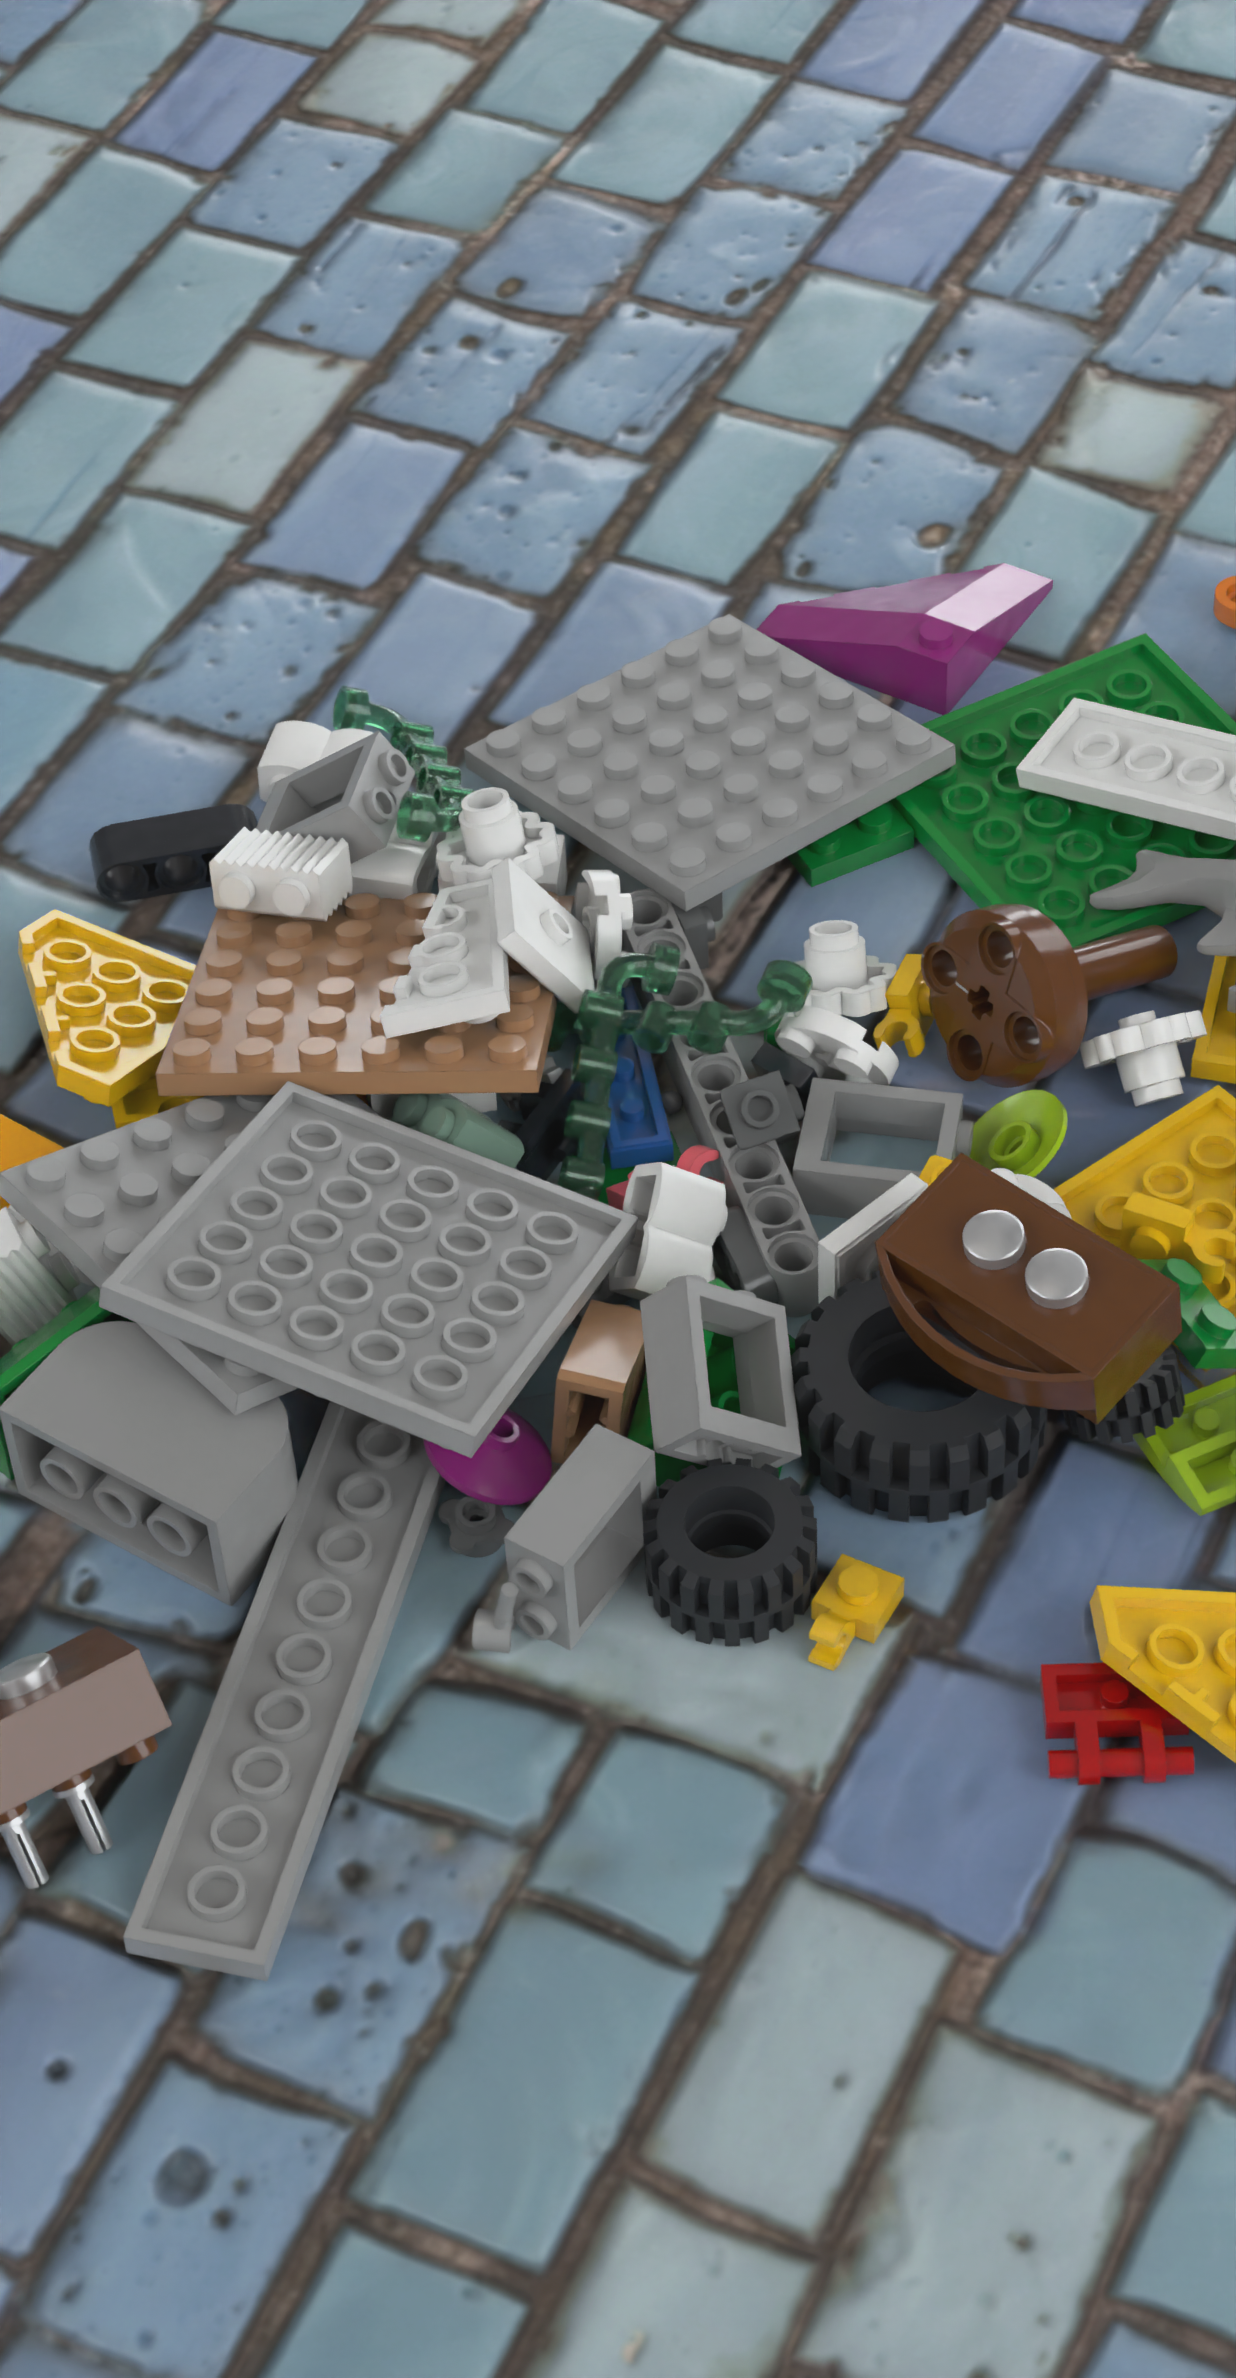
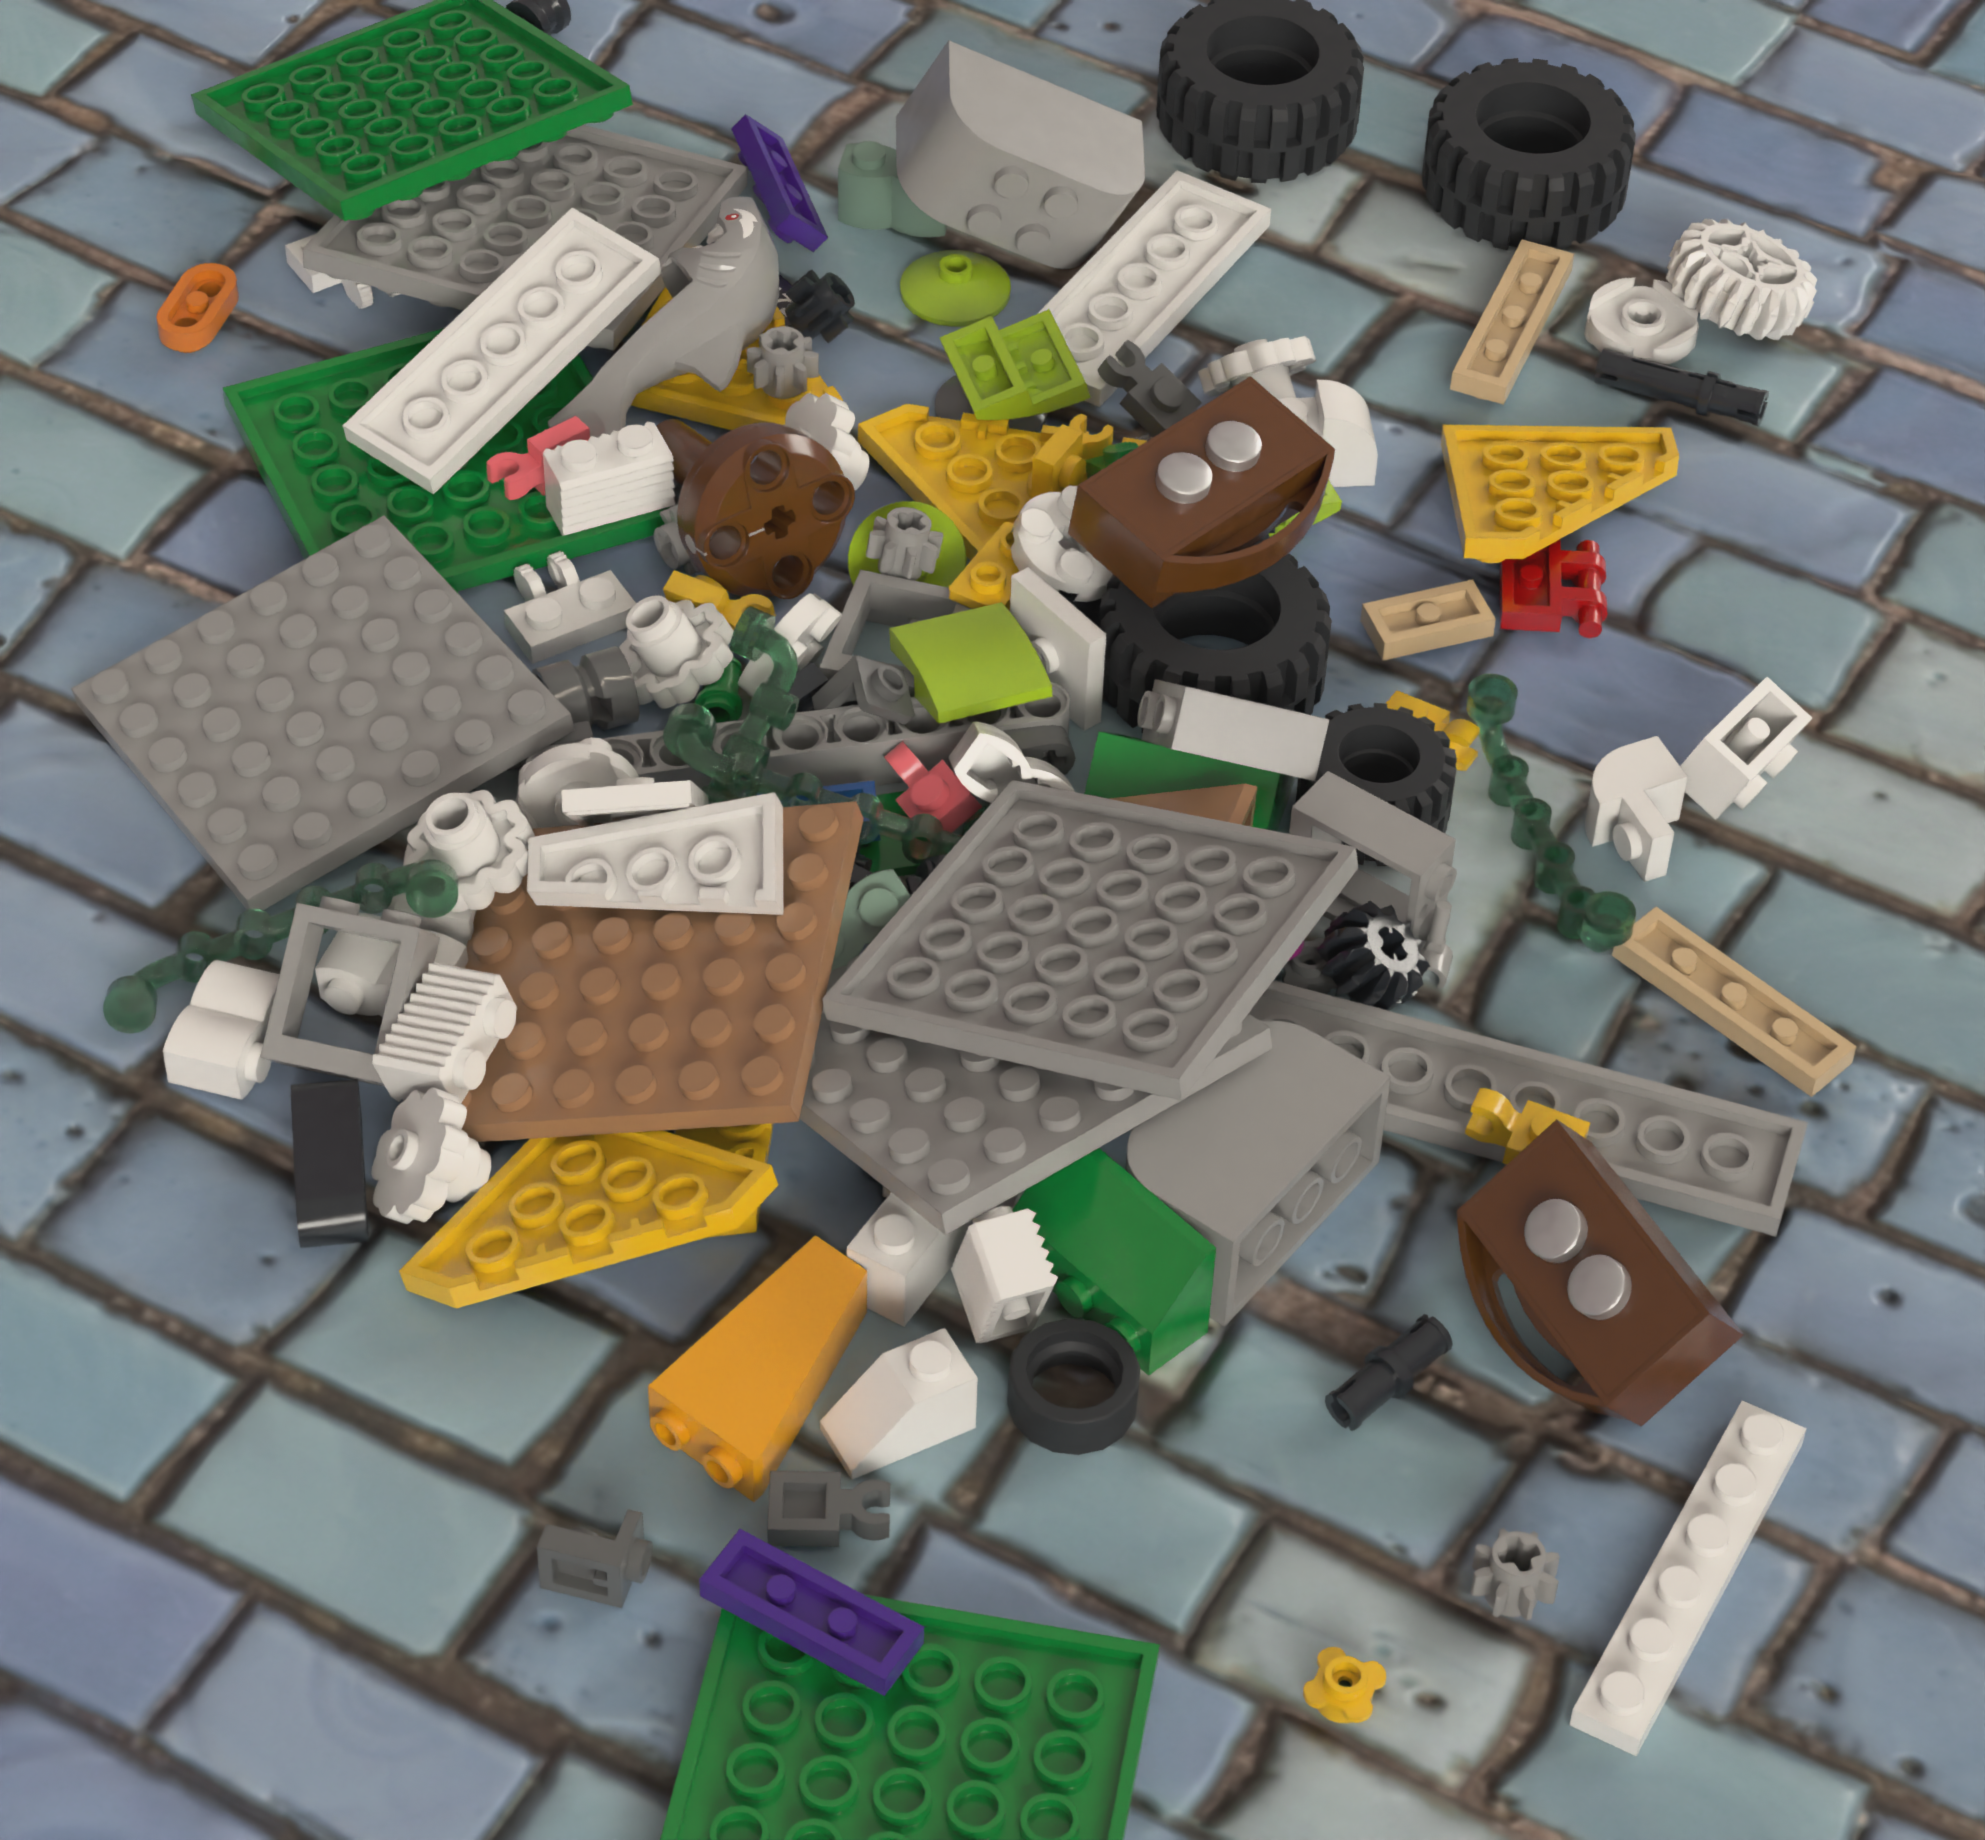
camera: 90 degrees left, 0 degrees up
magenta slope [756,563,1053,715] -> none
none -> white plant [371,1087,491,1224]
none -> coral plate [486,416,590,500]
none -> white hinge [504,551,637,664]
none -> dark grey wheel [532,646,640,731]
none -> white brick [543,421,675,536]
none -> light grey gear [866,507,943,581]
none -> lime slope [889,602,1053,724]
none -> black gear [1317,900,1430,1011]
none -> tan plate [1360,579,1496,661]
none -> yellow plate [1465,1088,1590,1164]
none -> clear green bar [1466,673,1636,953]
none -> white brick [1585,736,1687,882]
none -> tan plate [1612,907,1856,1097]
none -> white brick [1680,677,1812,820]

